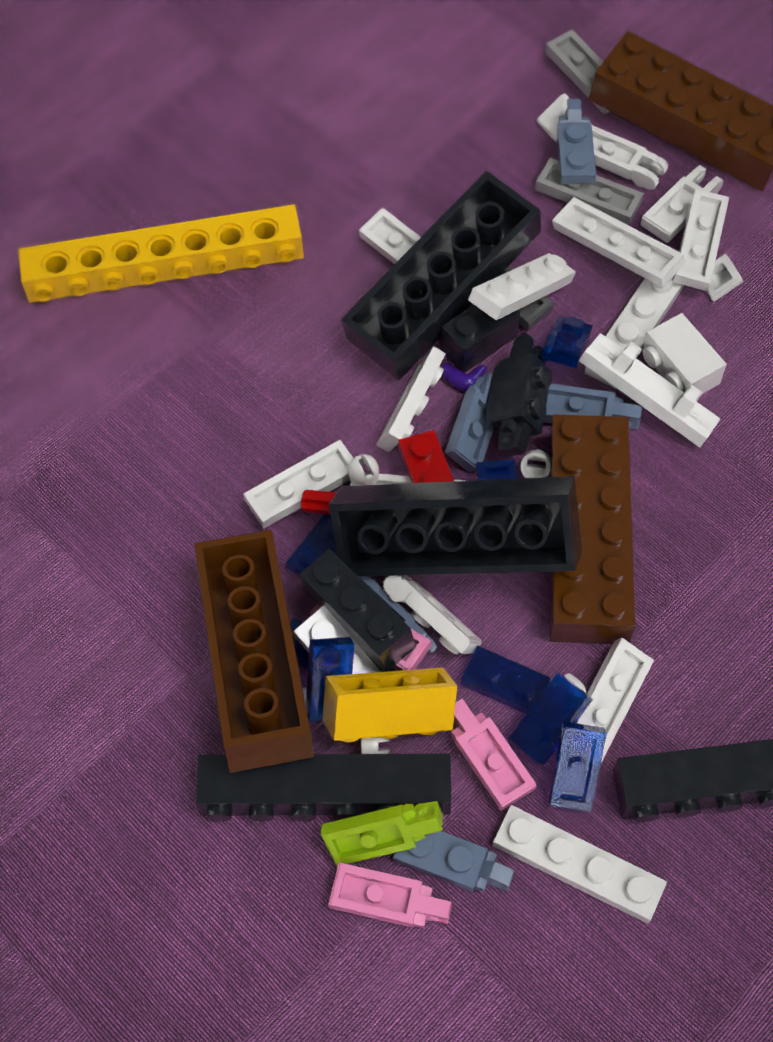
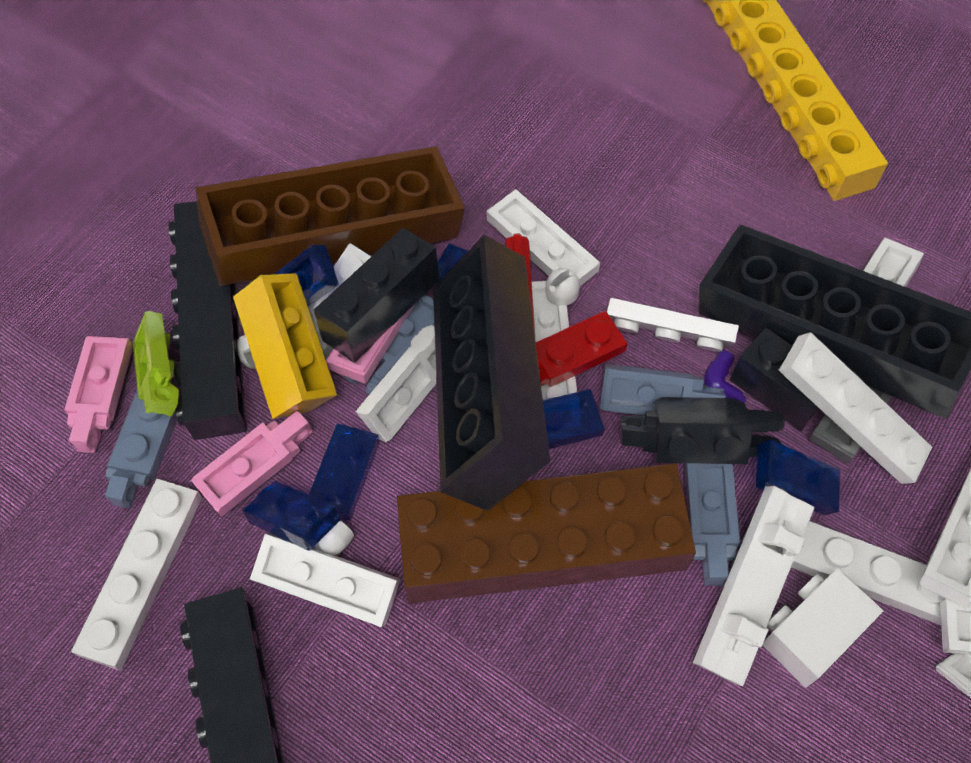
camera: 80 degrees right, 0 degrees up
white hinge [520,449,551,478] -> none
clear blue plate [549,721,607,812] -> none

